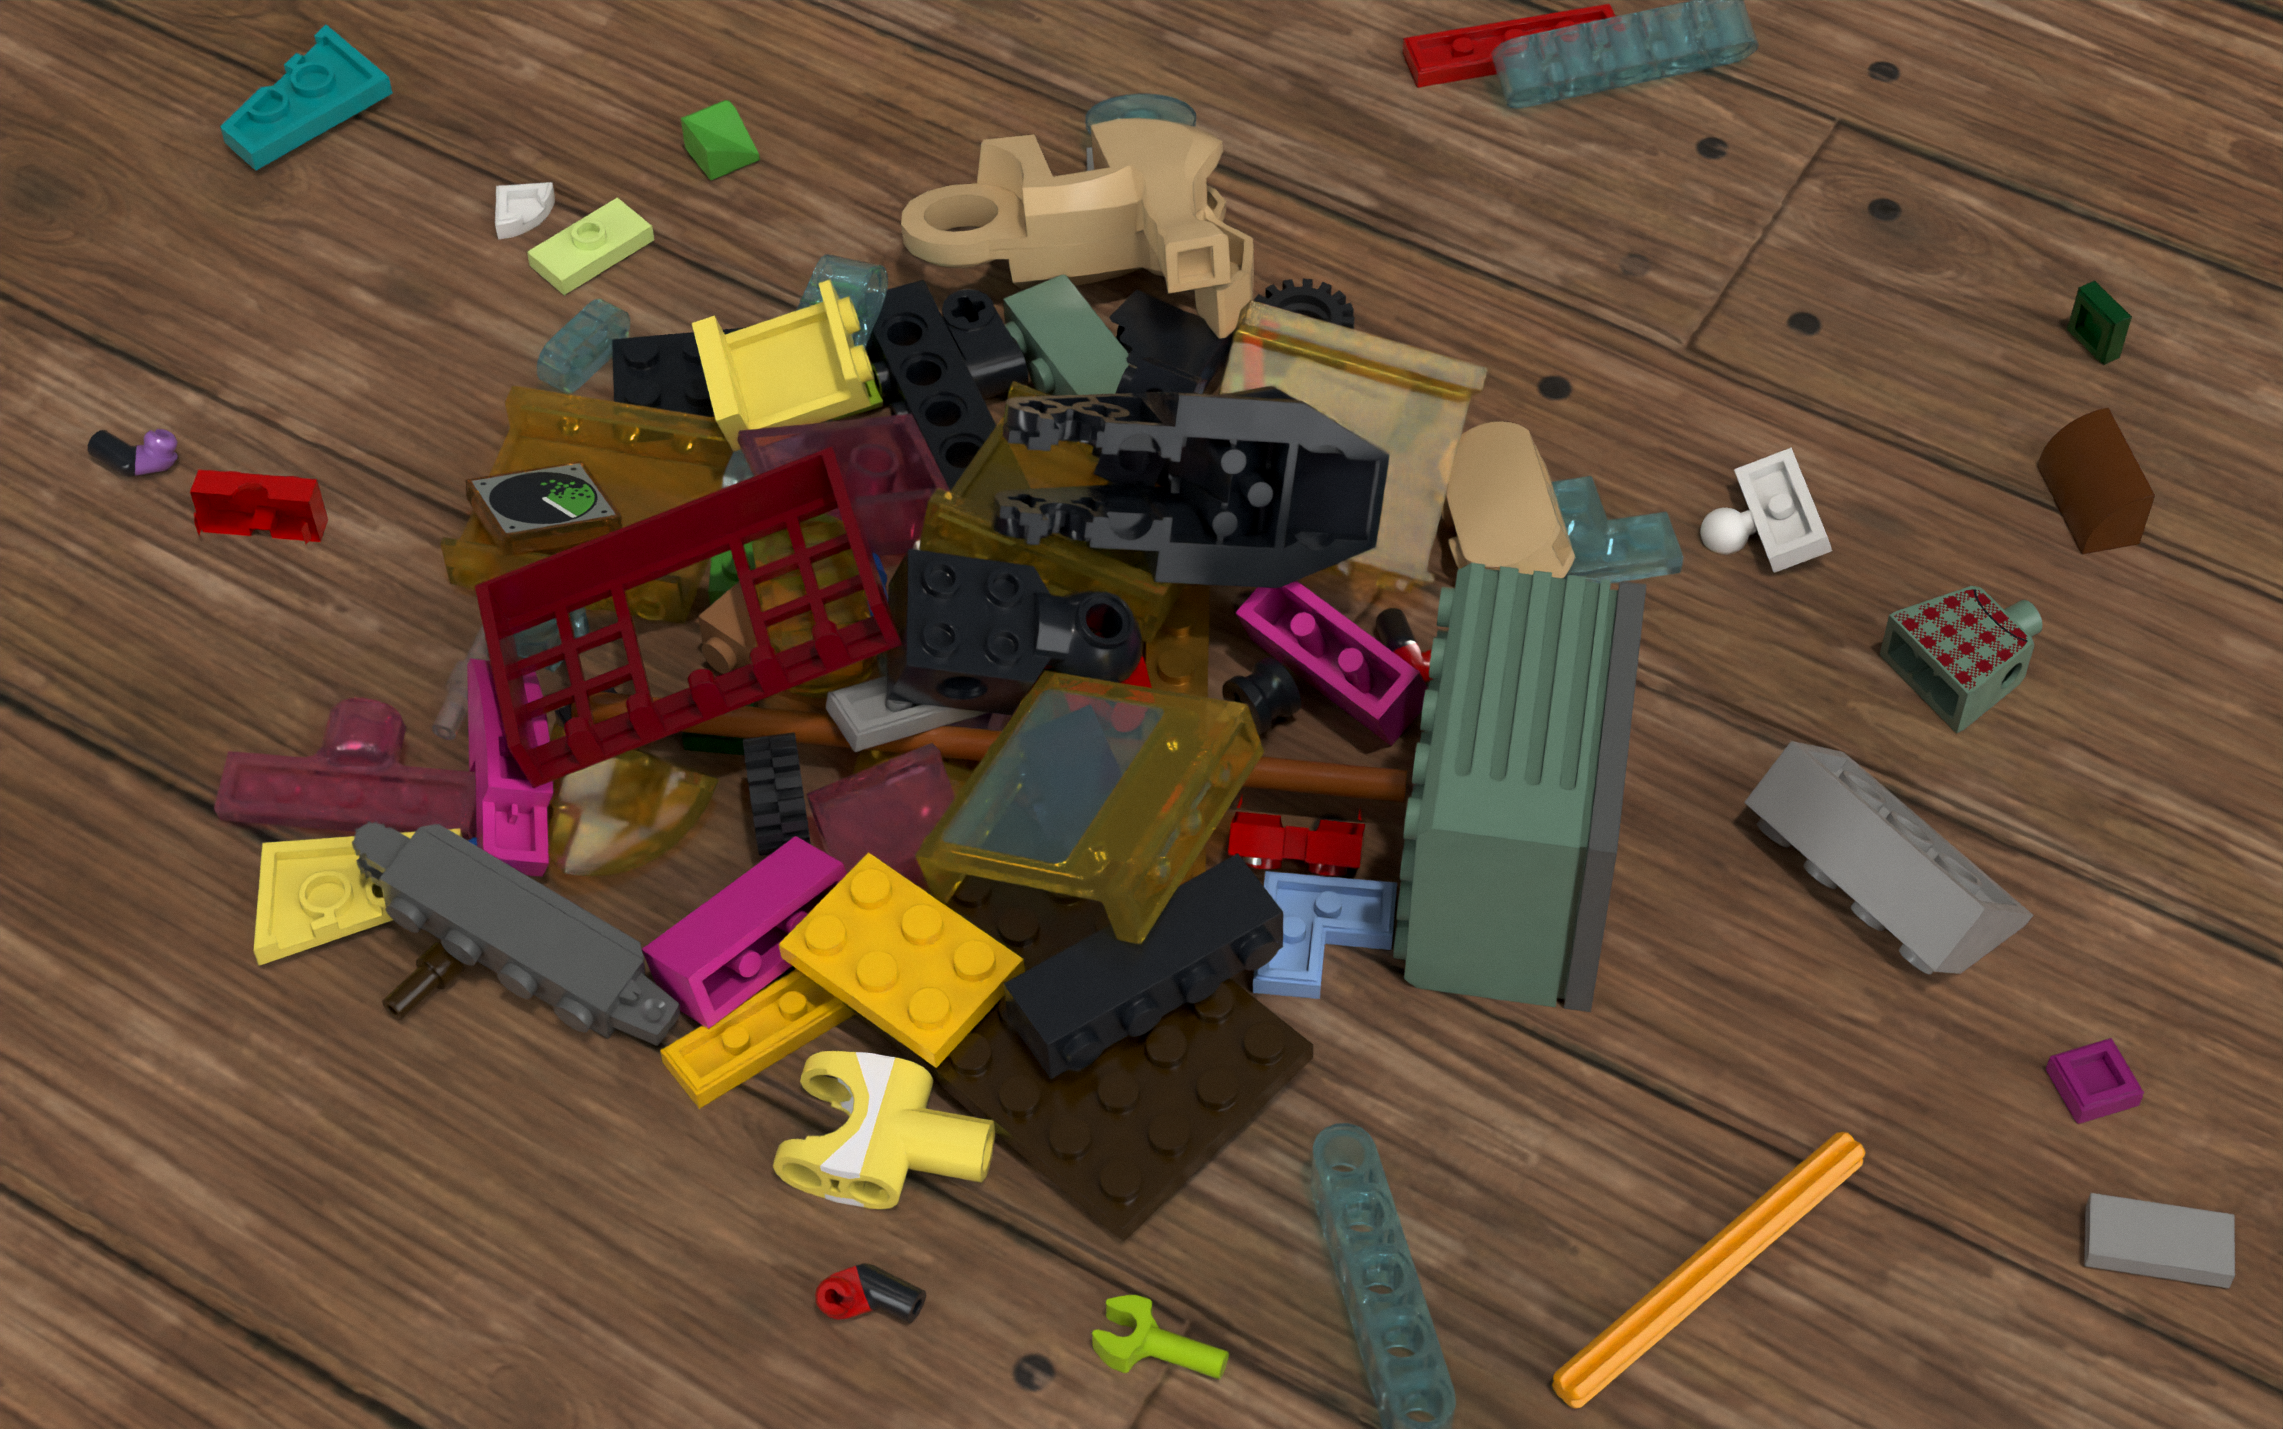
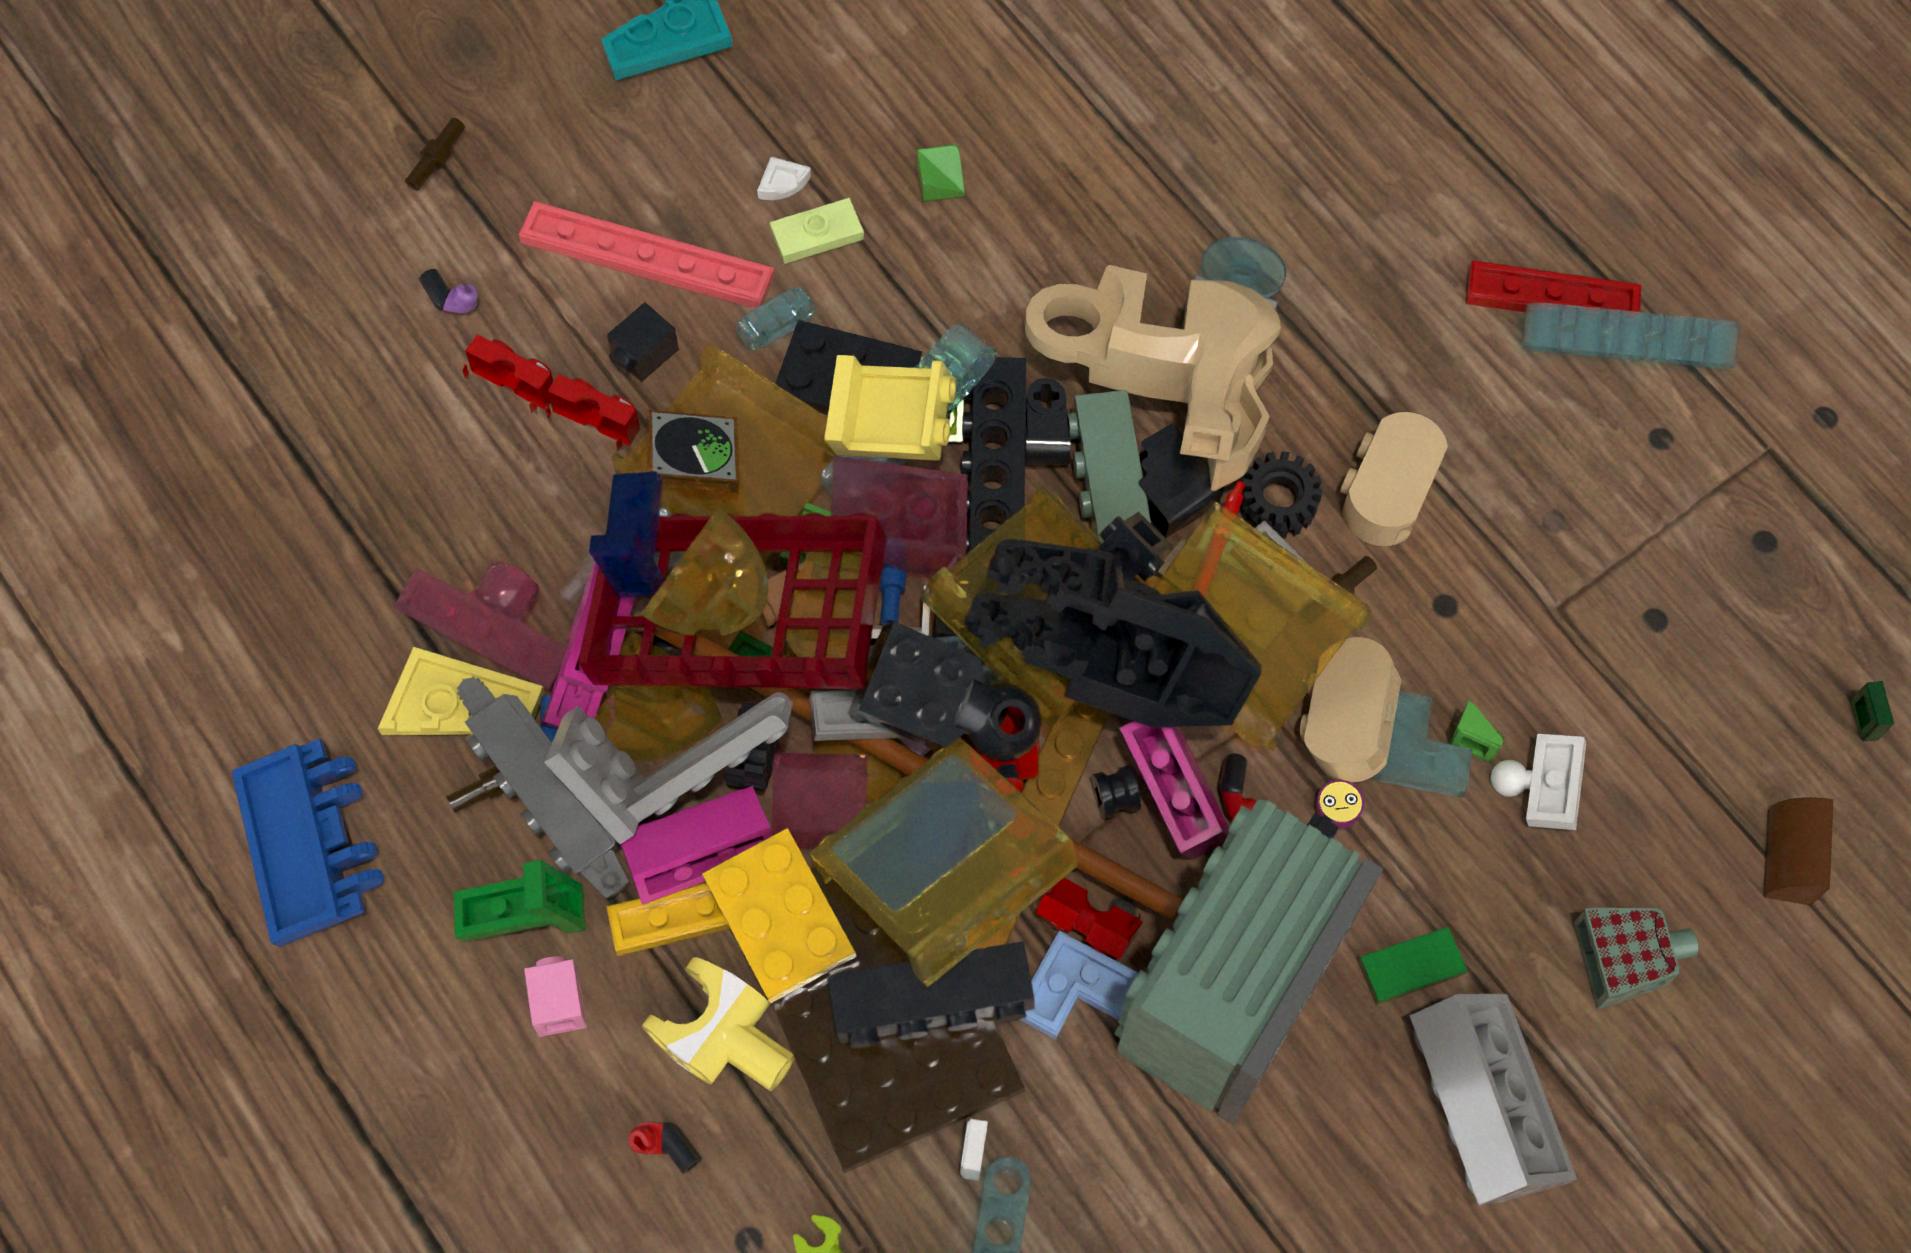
camera: 20 degrees right, 15 degrees up
none -> blue hinge [231,739,384,947]
none -> dark brown bar [405,117,465,191]
none -> green bracket [453,860,585,942]
none -> coral tile [519,201,775,310]
none -> bright pink brick [524,956,587,1037]
none -> light grey bracket [544,692,793,844]
none -> red piece [545,374,640,451]
none -> clear blue bracket [589,471,665,598]
none -> black brick [607,302,679,383]
none -> clear yellow brick [641,507,768,635]
none -> white tile [960,1119,988,1181]
none -> tan brick [1340,412,1448,546]
none -> green tile [1358,927,1468,1005]
none -> bright green slope [1448,700,1504,762]

